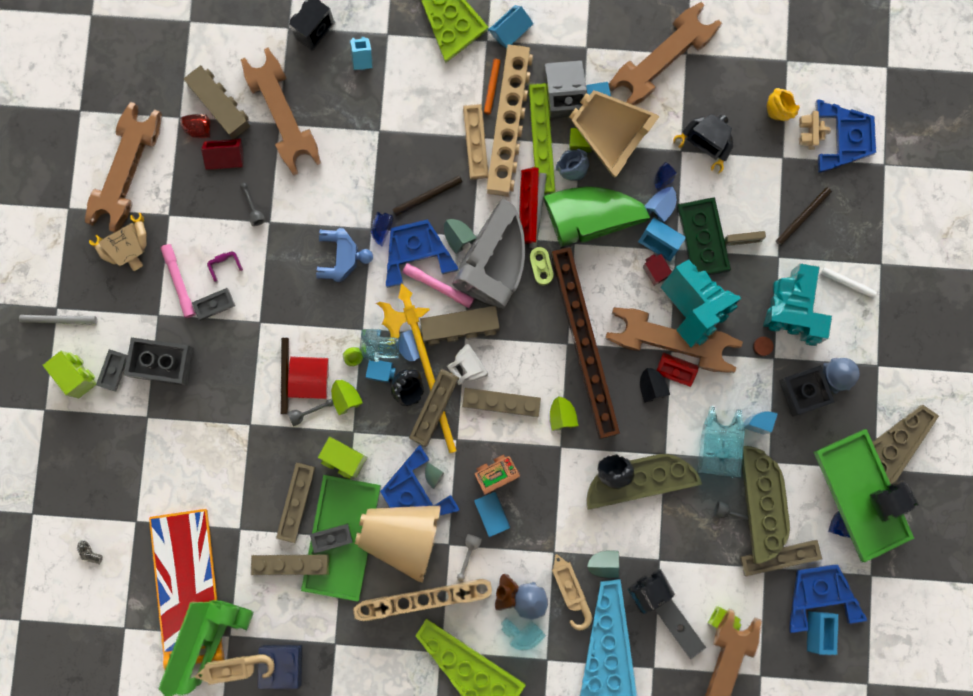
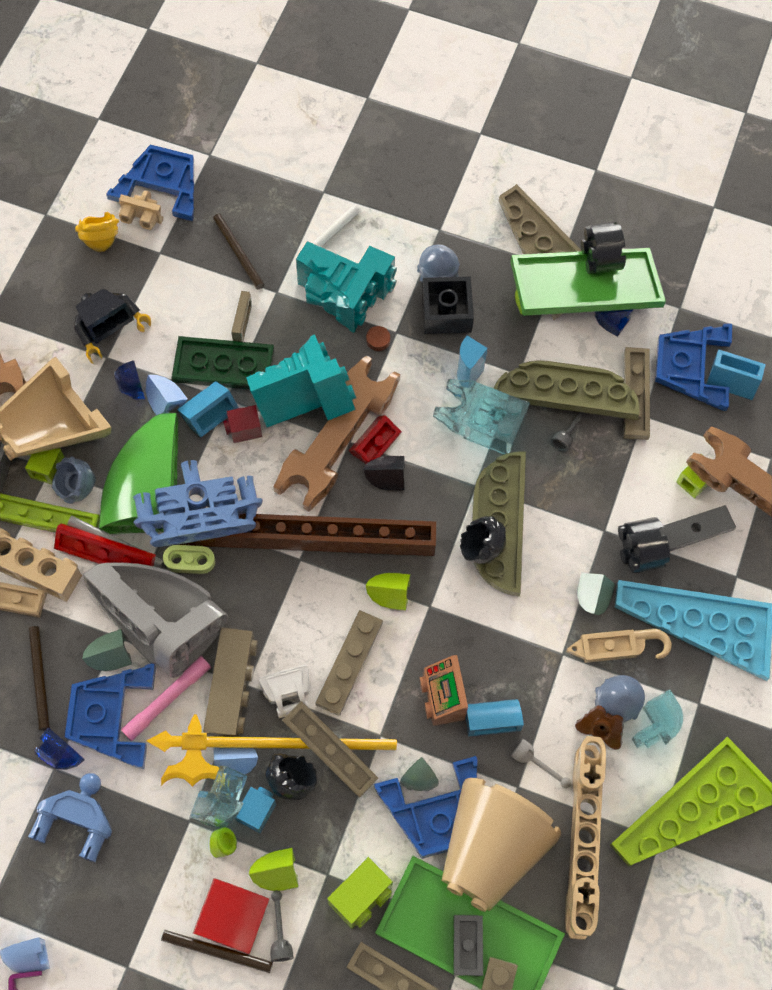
camera: 80 degrees left, 15 degrees down
none -> light blue brick [0,937,50,973]
none -> medium blue piece [133,460,263,547]

